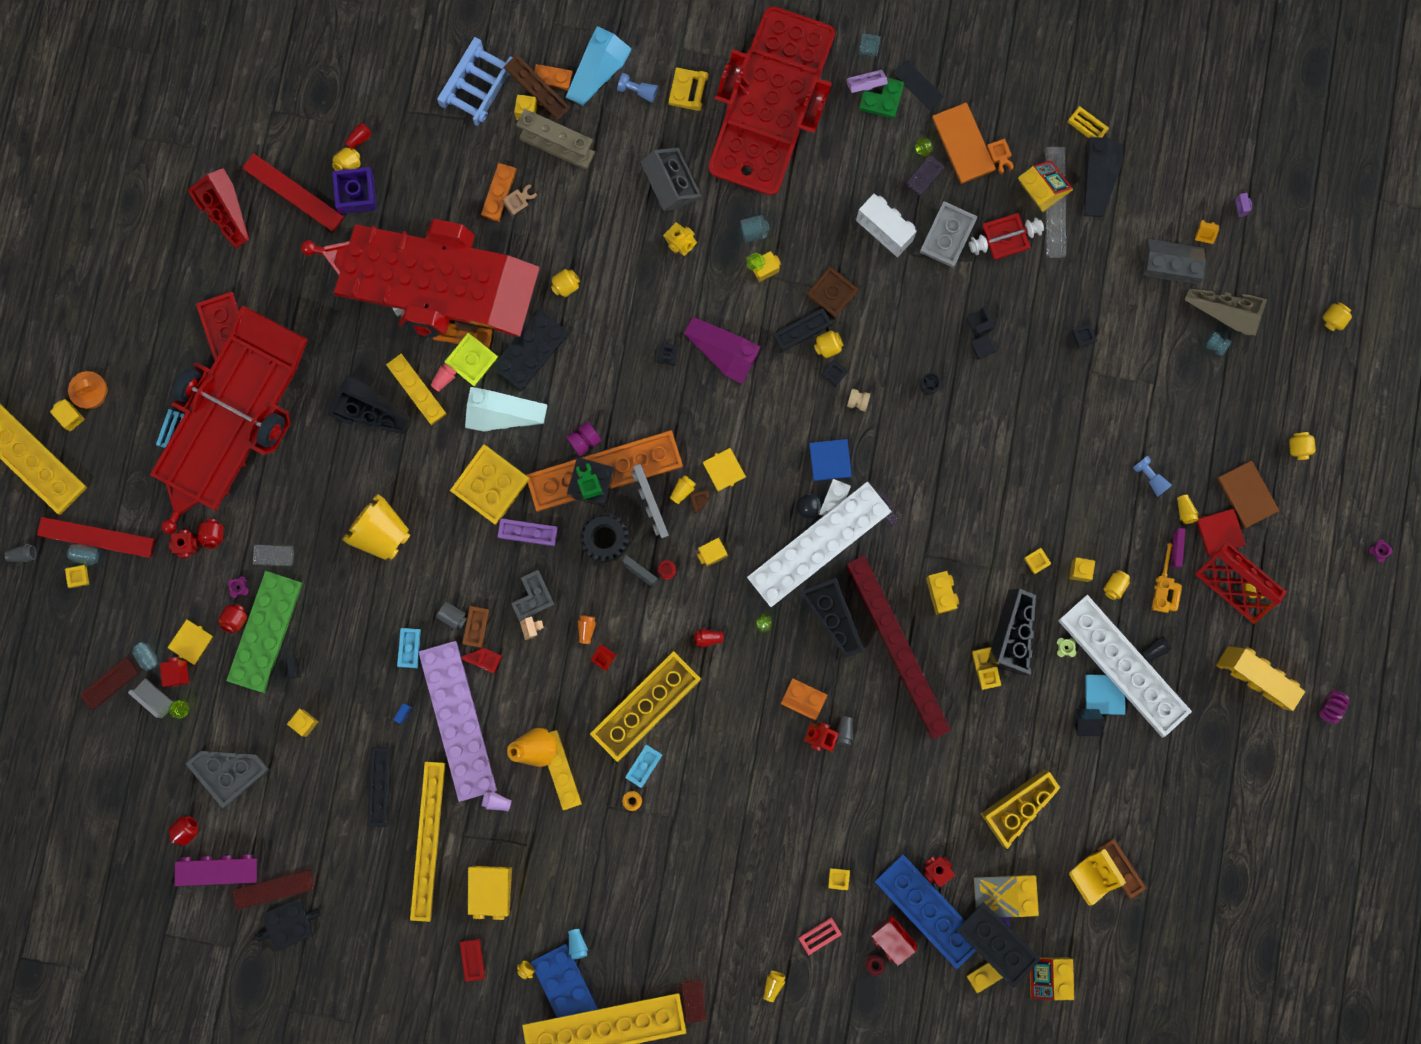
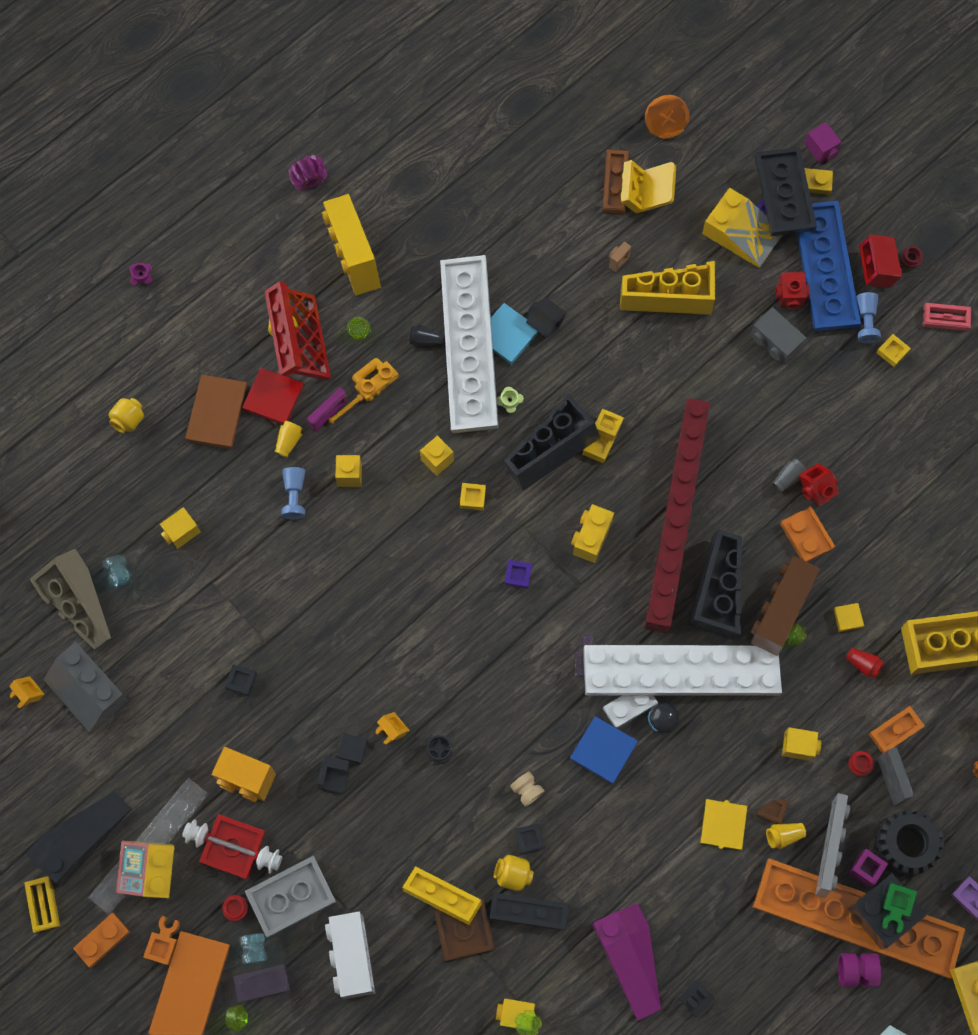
camera: 140 degrees left, 10 degrees down
slope [1030,957,1074,1000] -> none
yellow brick [1104,570,1130,600] -> none
none -> orange plate [73,912,130,968]
none -> yellow brick [160,507,201,549]
none -> light orange brick [211,747,276,803]
none -> red plate [222,895,248,921]
none -> clear light blue wheel [239,933,268,964]
none -> yellow brick [335,455,362,487]
none -> clear neon green plate [347,317,370,340]
none -> light orange tile [375,712,410,744]
none -> yellow plate [402,866,482,925]
none -> dark purple plate [504,560,532,589]
none -> medium nougat plate [609,241,632,272]
none -> orange tile [645,95,689,139]
none -> reddish brown brick [750,556,820,656]
none -> dark grey brick [751,307,806,364]
none -> magenta brick [804,122,842,164]
none -> yellow tile [833,603,864,632]
none -> magenta brick [847,849,888,888]
none -> medium blue piece [856,292,881,344]
none -> orange plate [869,706,925,754]

